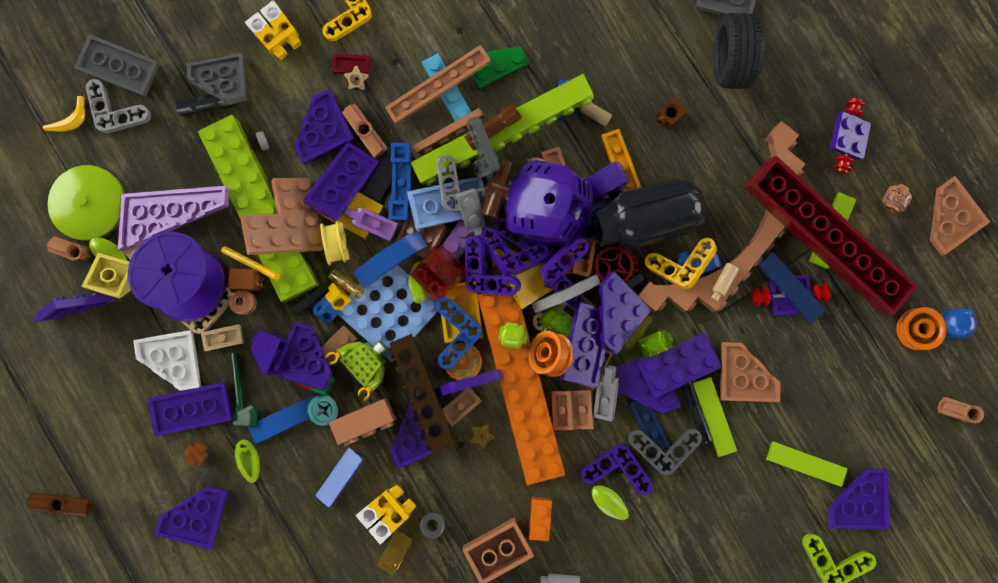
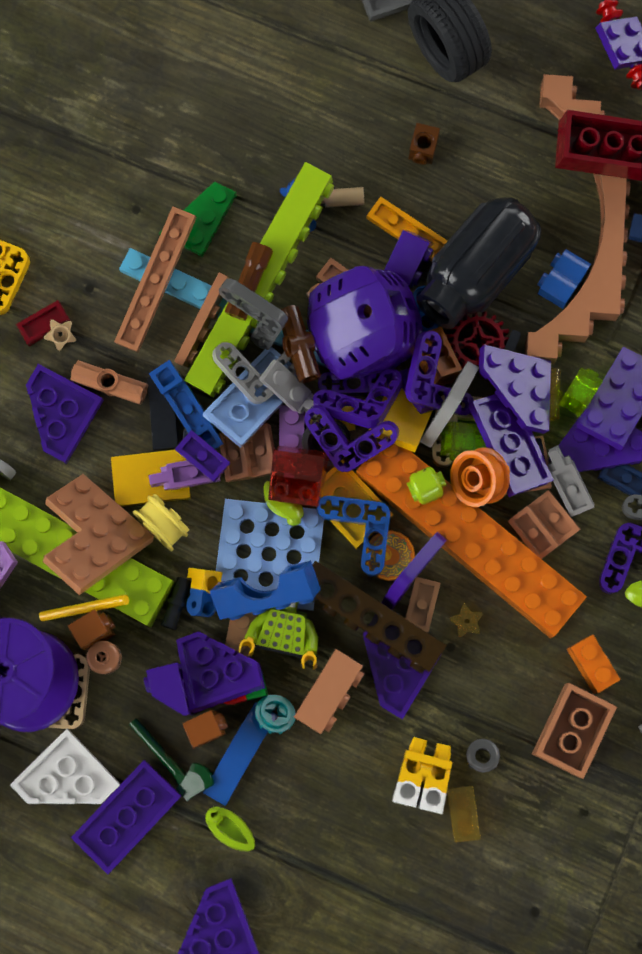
camera: 30 degrees left, 5 degrees down
dark orange gear [183,442,209,467] -> none
tan plate [201,324,244,352] -> none
dark purple plate [304,142,379,222] -> none
slope [316,447,365,508] -> none
clear yellow pin [328,269,365,299] -> none
blue slope [354,231,428,289] -> none
yellow beam [645,238,717,289] -> none
tan cylinder [711,263,739,302] -> none
none -> dark purple plate [175,430,231,483]
none -> dark orange brick [182,710,228,748]
none -> blue arch [210,560,321,620]

